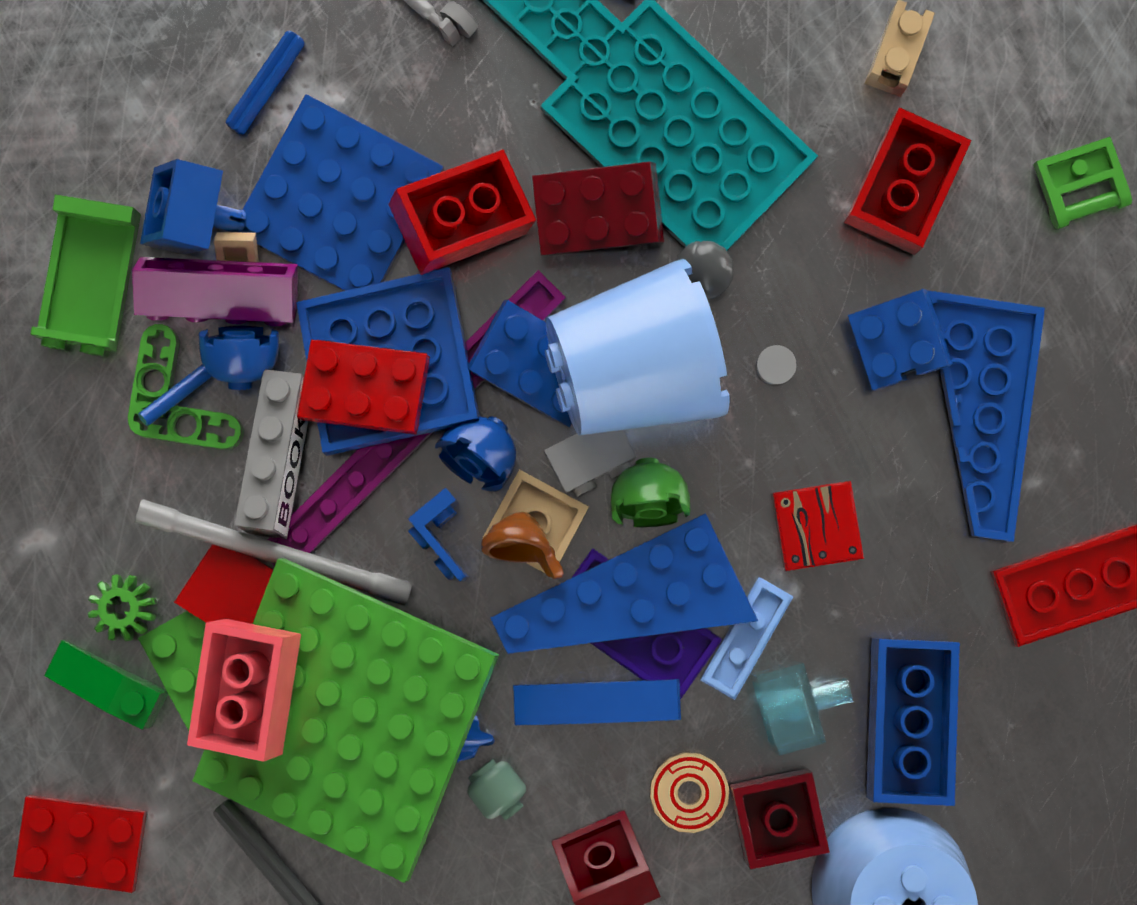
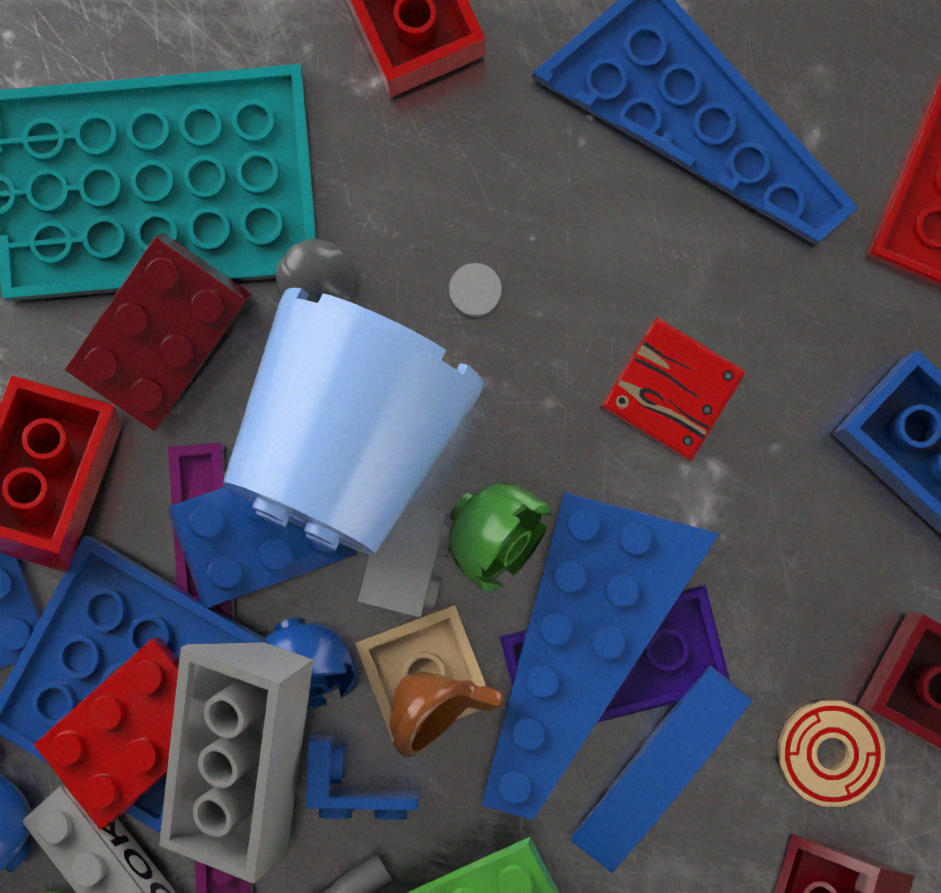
camera: 50 degrees left, 0 degrees up
light blue tile [700,577,793,700] -> none
clear light blue brick [750,661,853,756] -> none
blue piece [848,289,953,390] -> none
none -> light grey slope [159,642,314,884]

